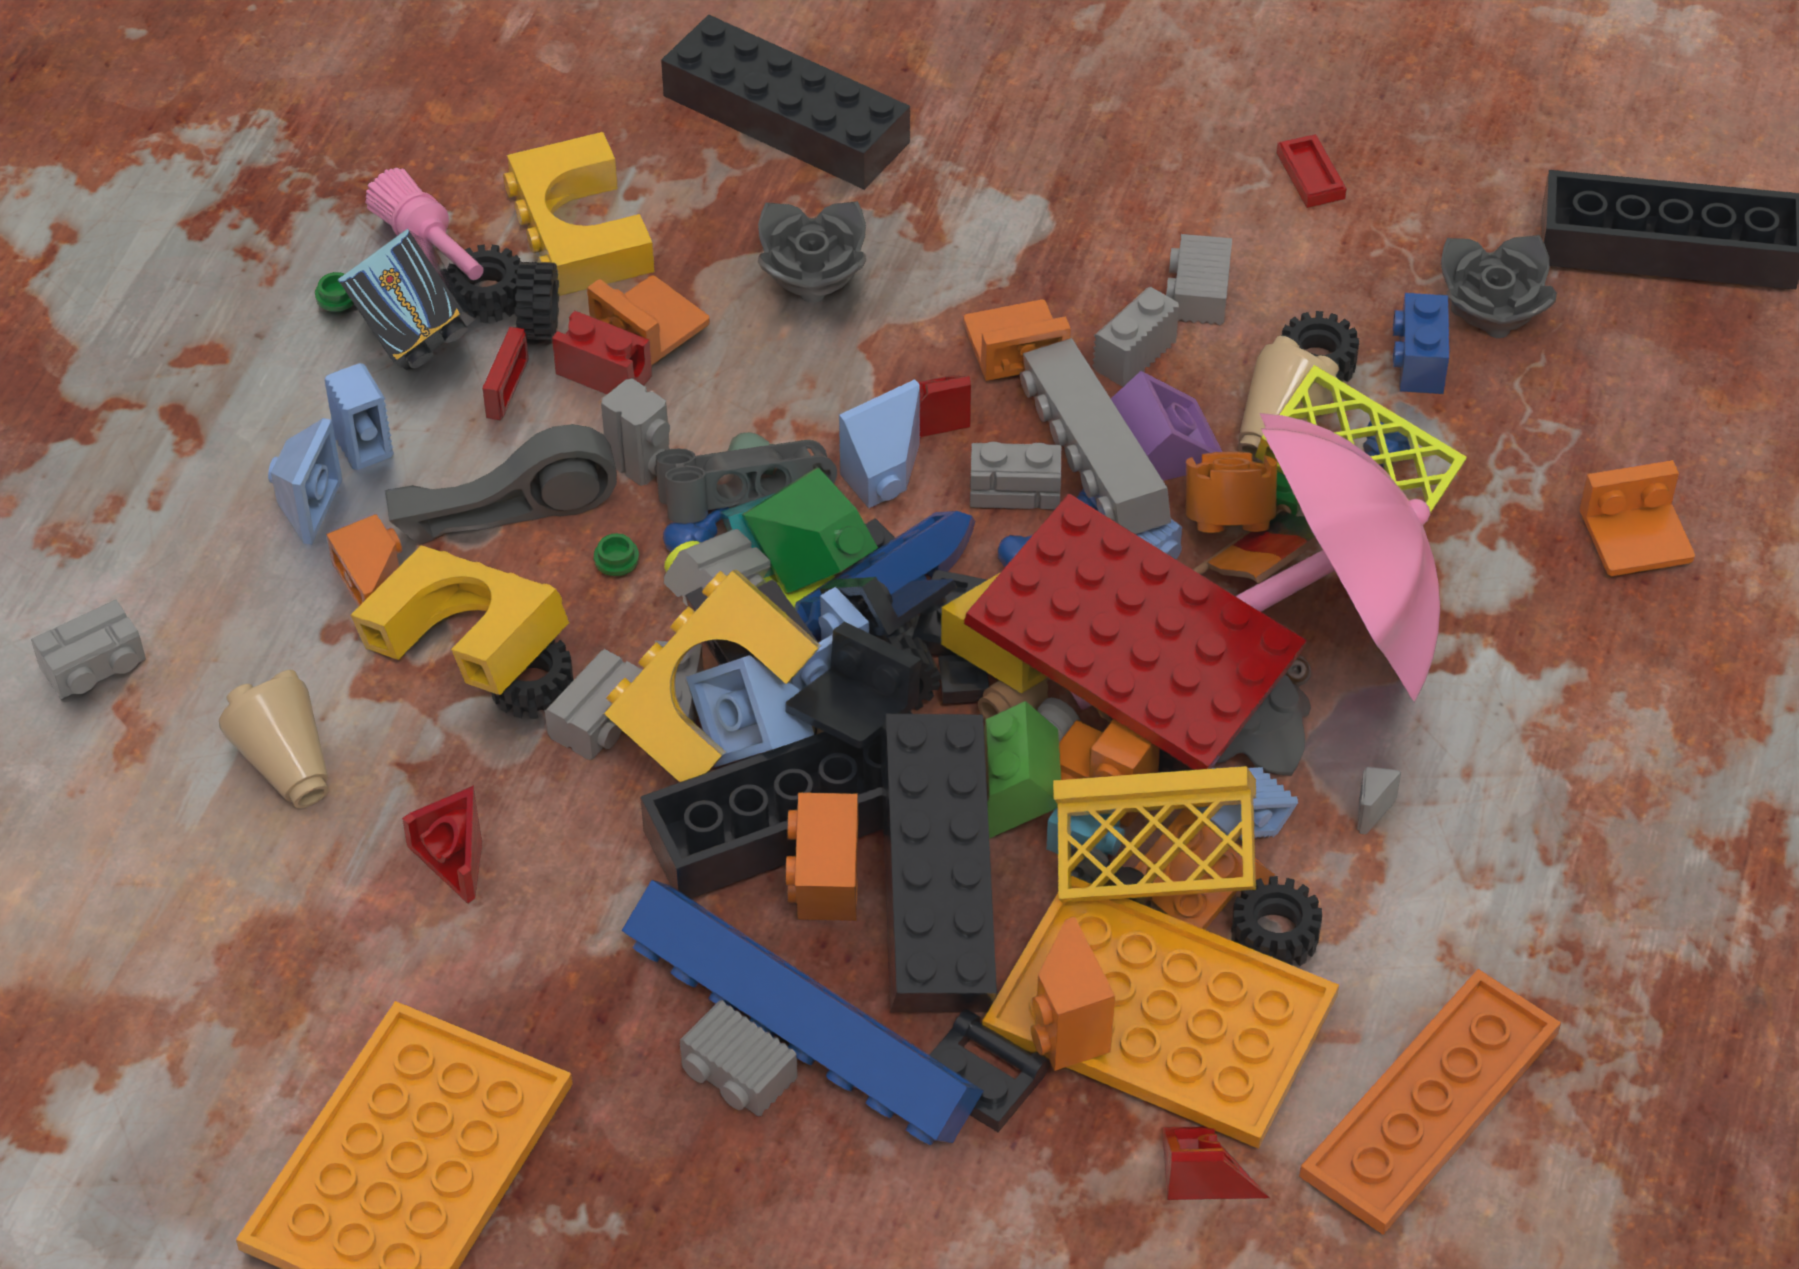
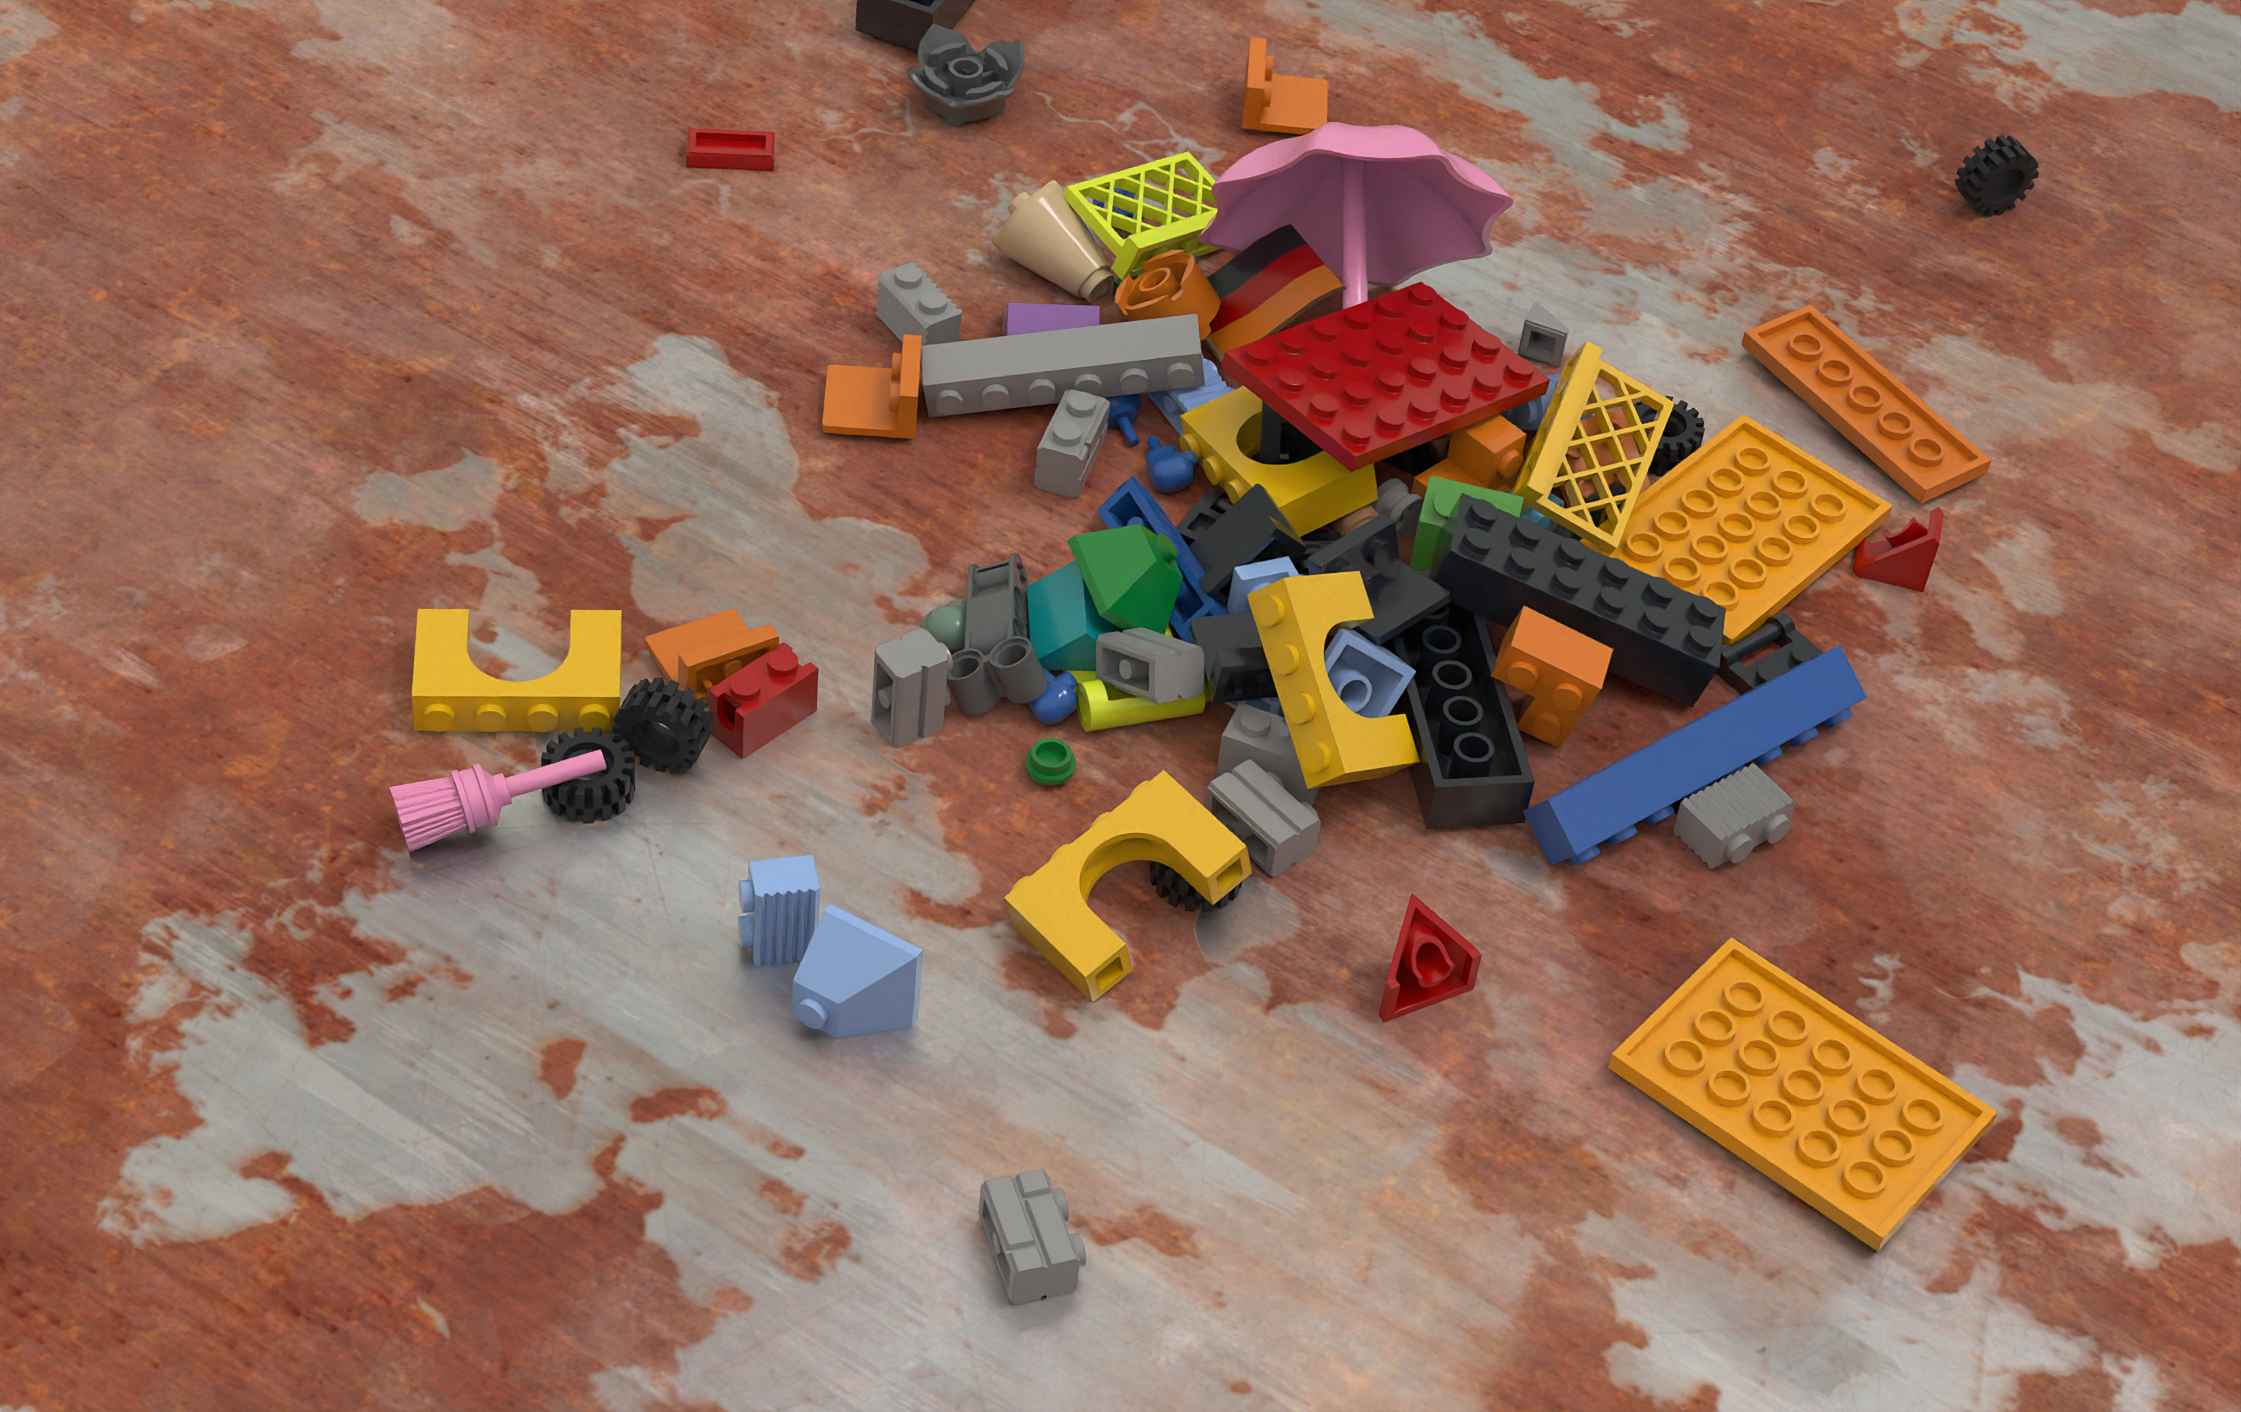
camera: 80 degrees left, 5 degrees down
tan cone [219,670,329,808] -> none
green plate [315,272,354,312] -> none
orange slope [326,514,402,607] -> none
slope [338,229,476,370] -> none
dark grey animal [385,424,617,545] -> none
red tile [482,327,529,421] -> none
black brick [661,14,910,190] -> none
dark grey brick [758,201,866,303] -> none
light blue slope [839,379,920,508] -> none
red slope [918,375,971,437] -> none
orange slope [1030,917,1115,1071] -> none
light grey brick [1166,234,1232,326] -> none
black tyre [1281,311,1359,382] -> none
blue brick [1393,293,1449,394] -> none

